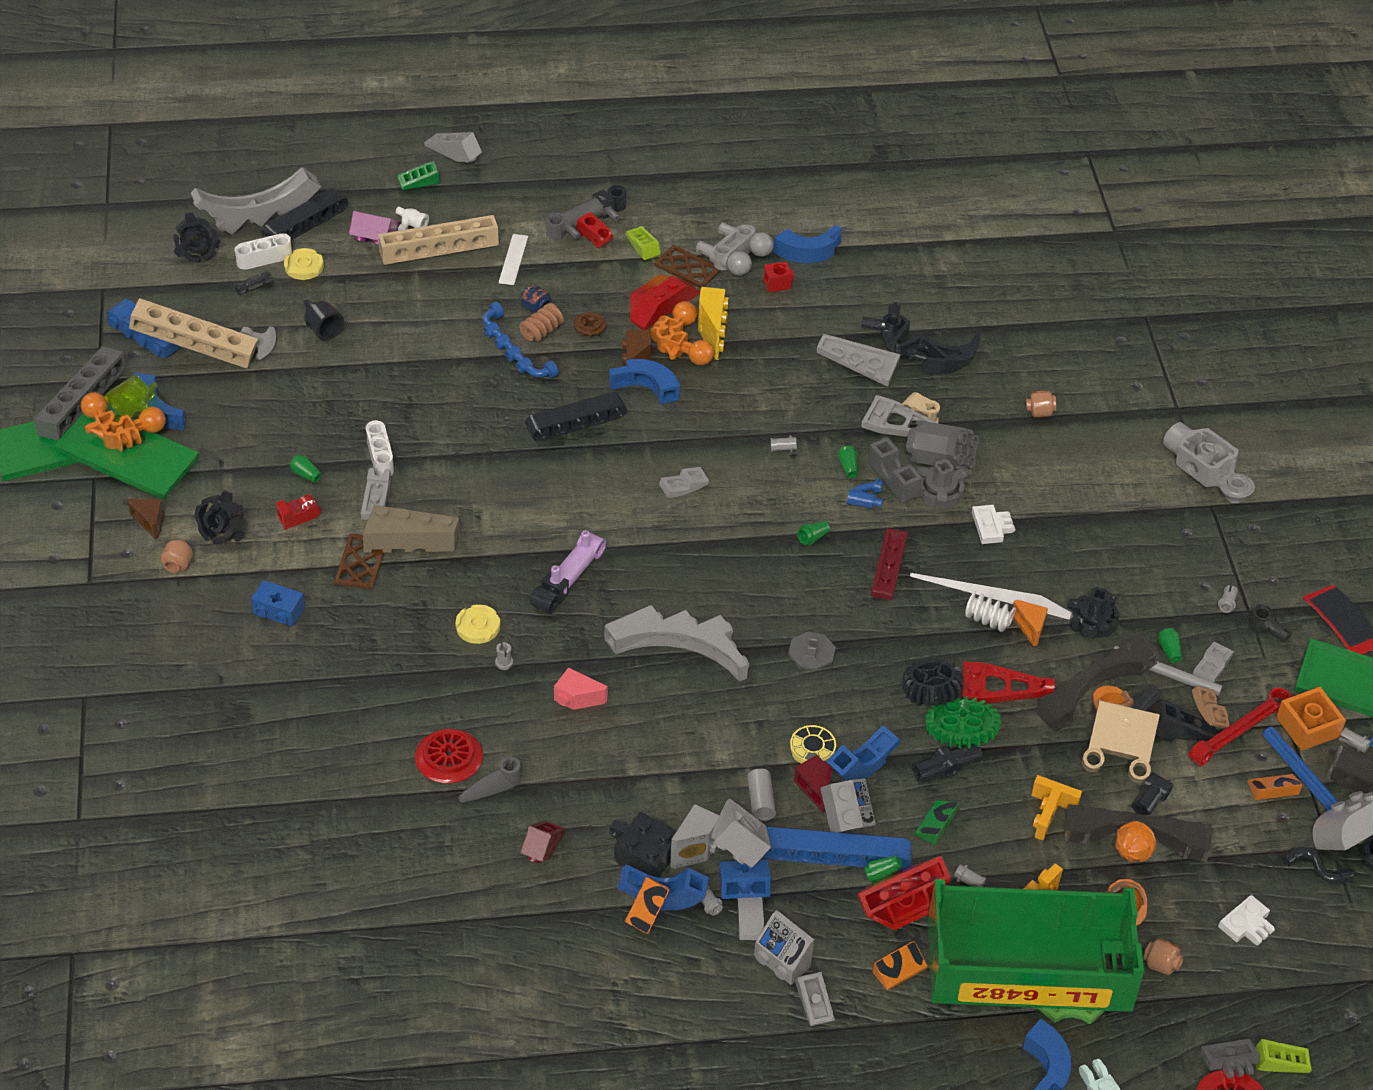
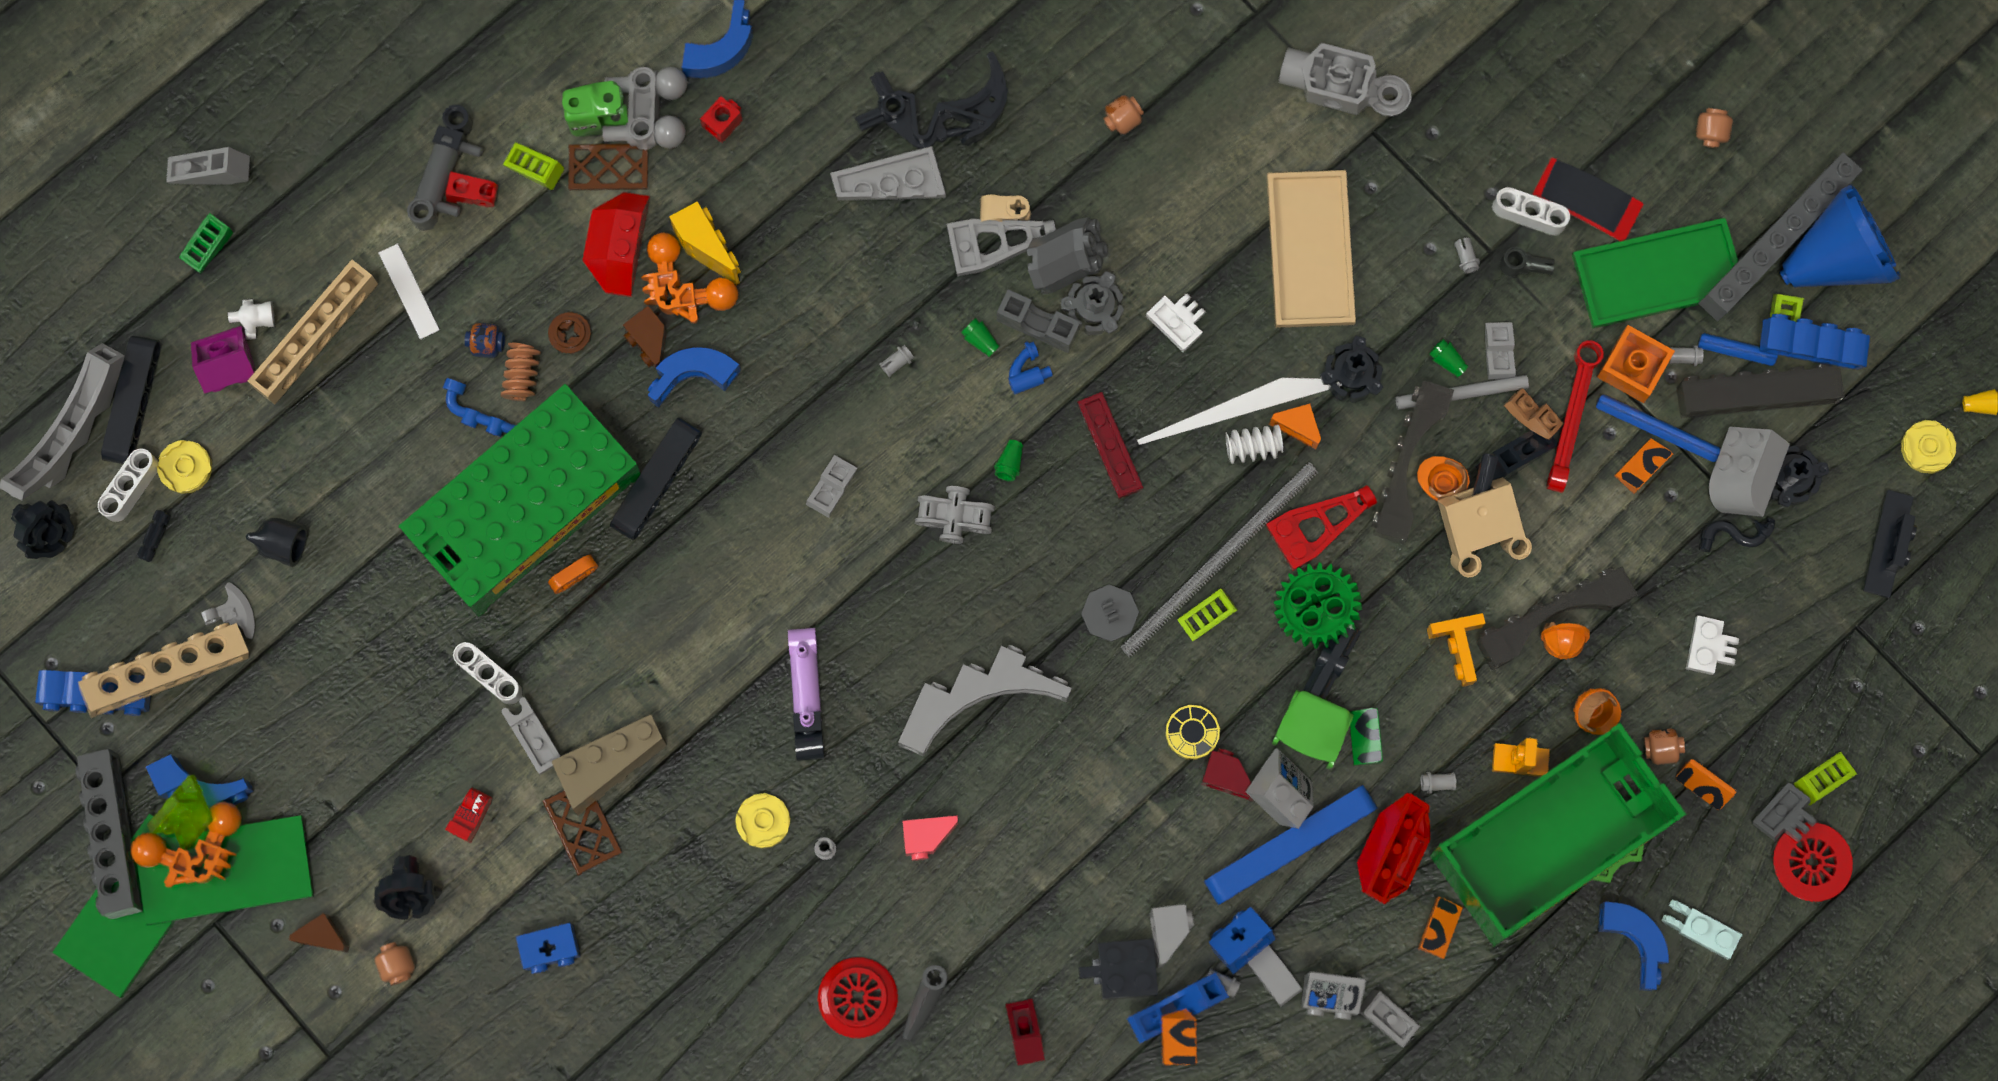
camera: 35 degrees left, 30 degrees up
green cone [290,454,322,483] -> none
light grey slope [713,798,771,868] -> none
light grey pin [747,769,776,821] -> none
blue arch [826,725,901,781] -> none
green cone [865,855,903,883] -> none
black gear [902,658,964,708] -> none
black piece [1131,772,1174,818] -> none
none -> green piece [398,384,641,617]
none -> orange beam [548,555,598,594]
none -> bright green piece [562,81,628,136]
none -> light grey axle [915,486,995,544]
none -> light grey axle [1121,462,1318,658]
none -> lime slope [1177,588,1238,641]
none -> tan tile [1267,170,1356,328]
none -> bright green piece [1272,689,1354,770]
none -> white beam [1492,187,1570,235]
none -> orange slope [1676,759,1736,810]

